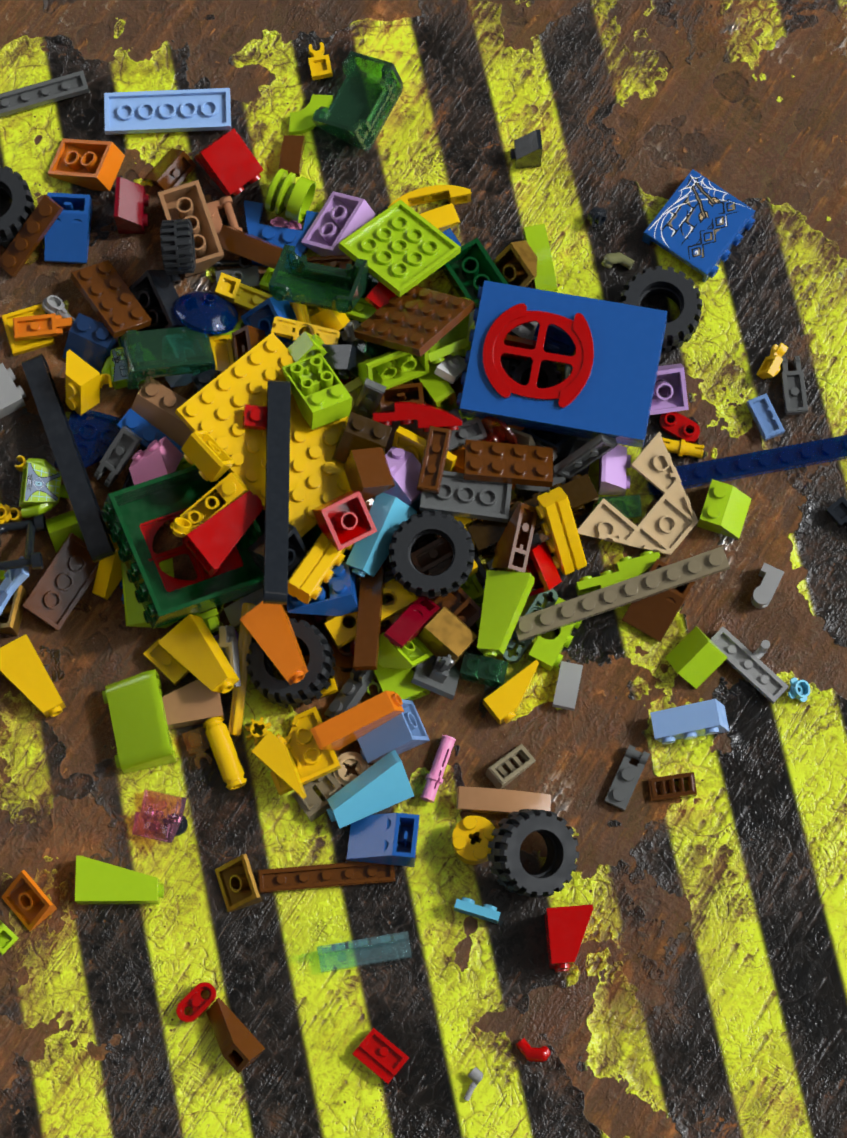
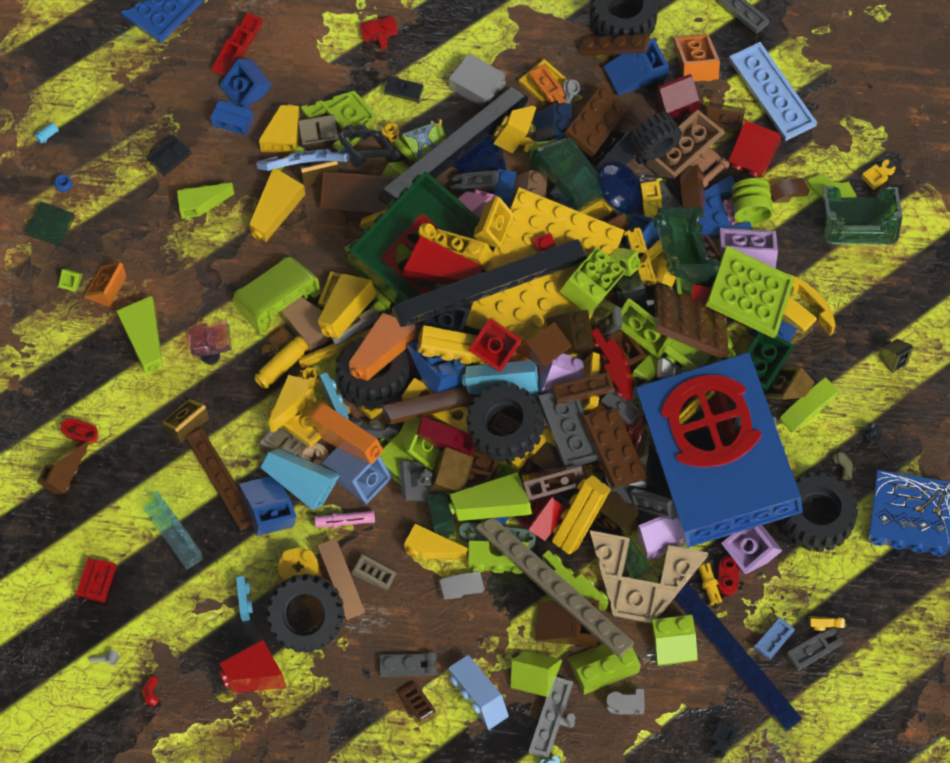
camera: 65 degrees right, 10 degrees down
none -> medium azure plate [320,373,349,420]
none -> lime slope [568,644,641,695]

